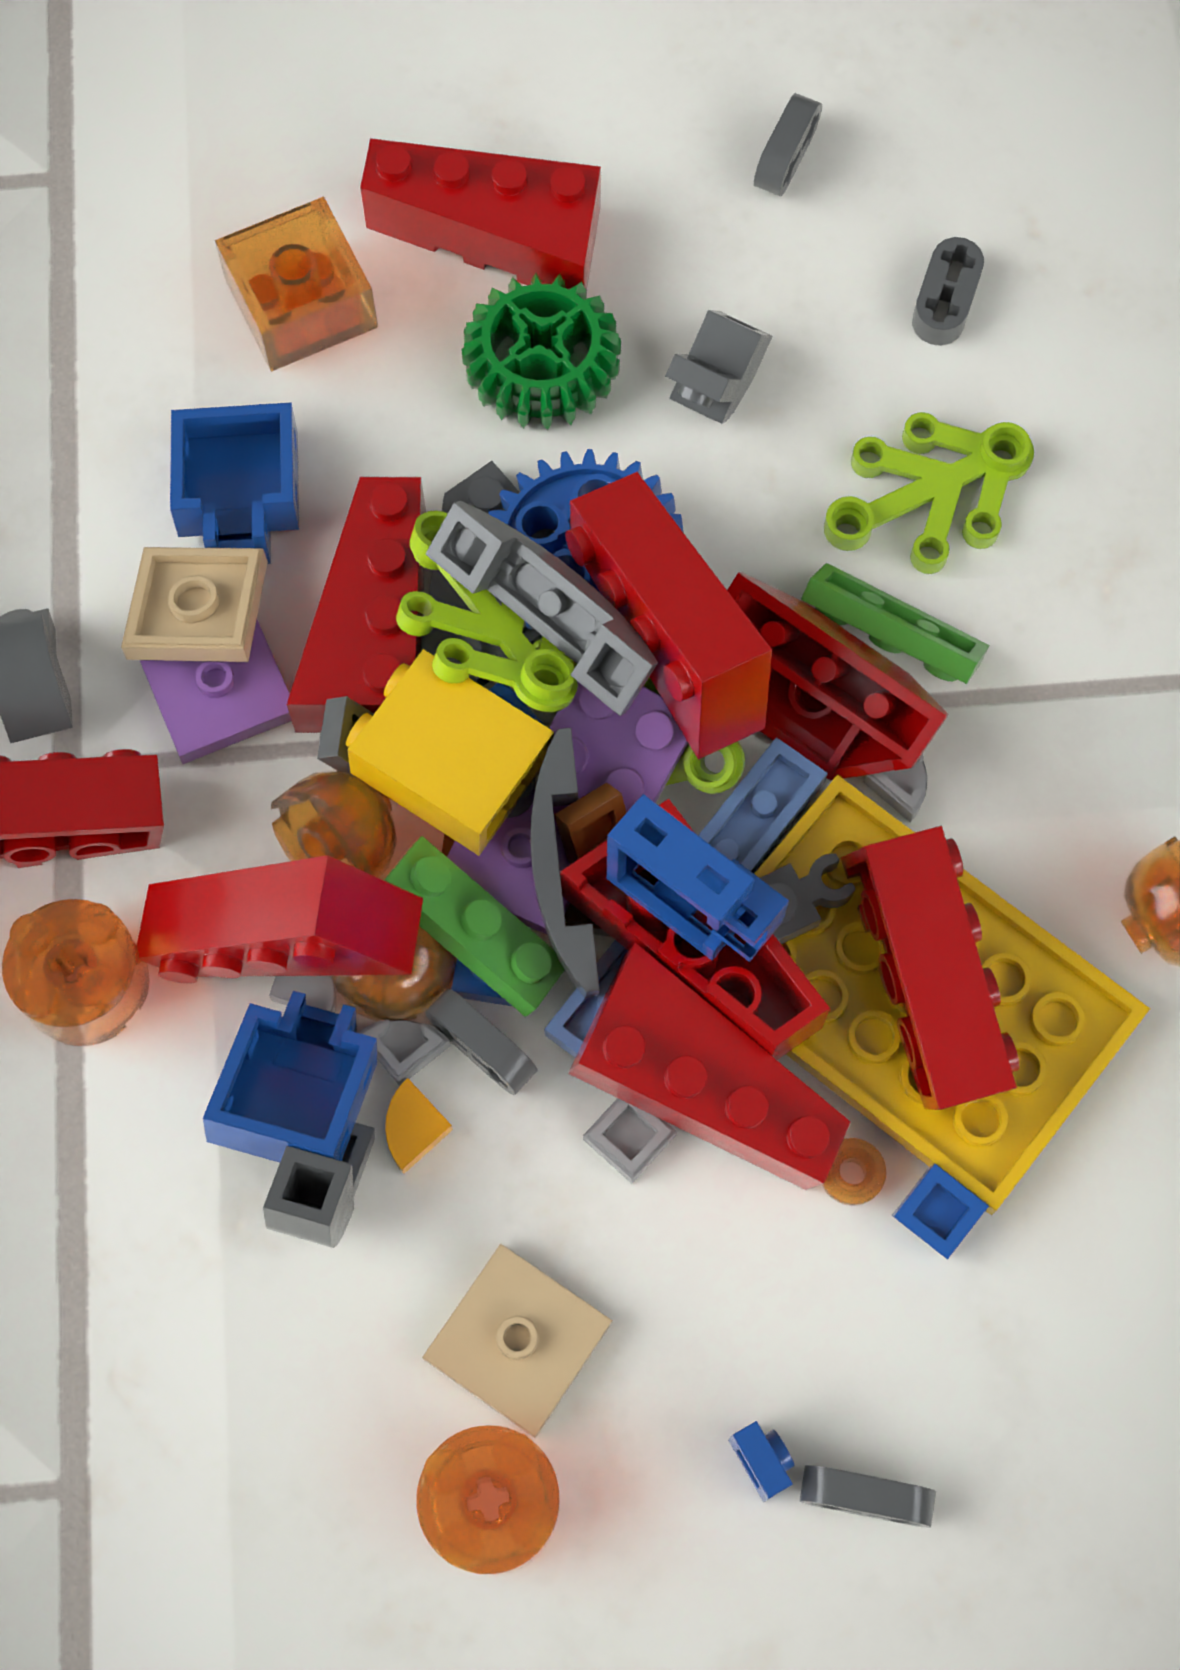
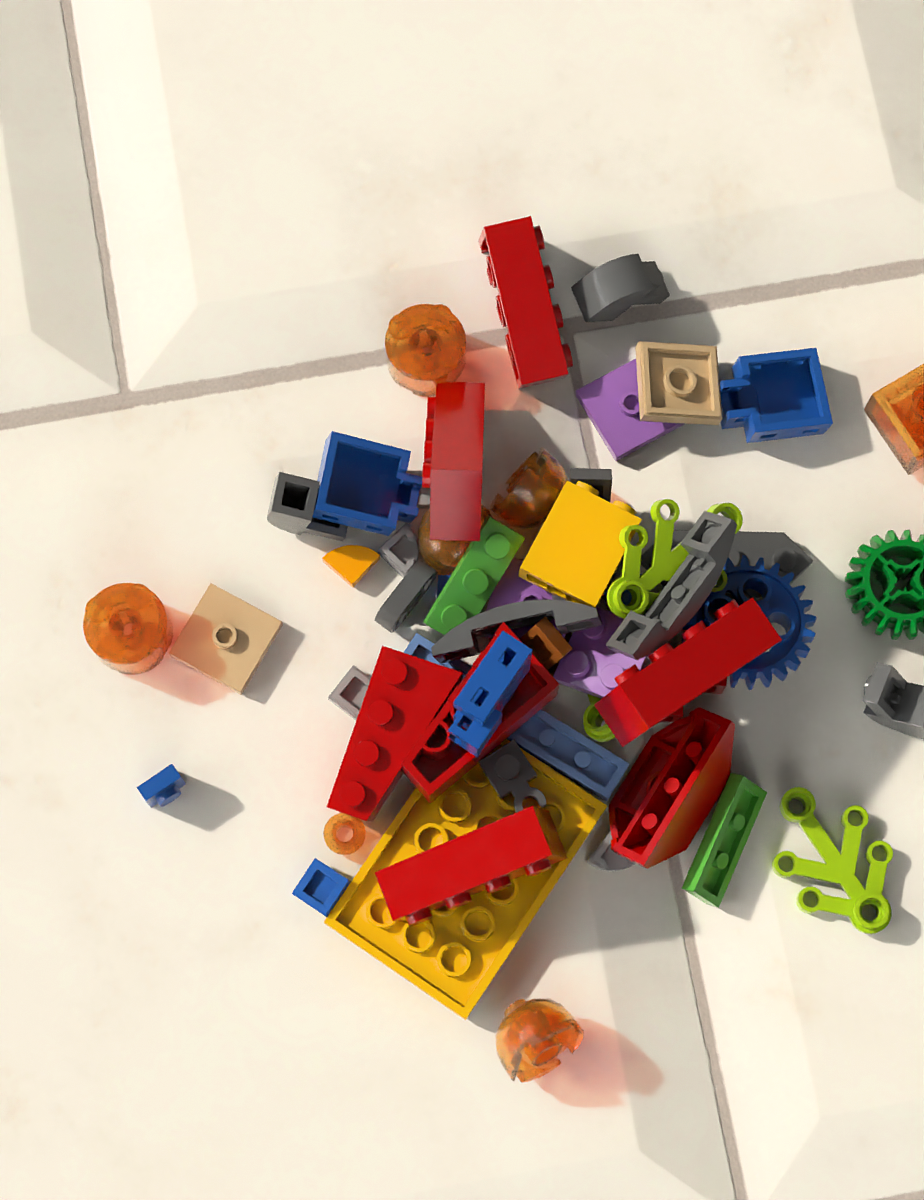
camera: 85 degrees right, 5 degrees up
red wedge [286,477,426,733] -> none
dark grey beam [799,1465,936,1528] -> none

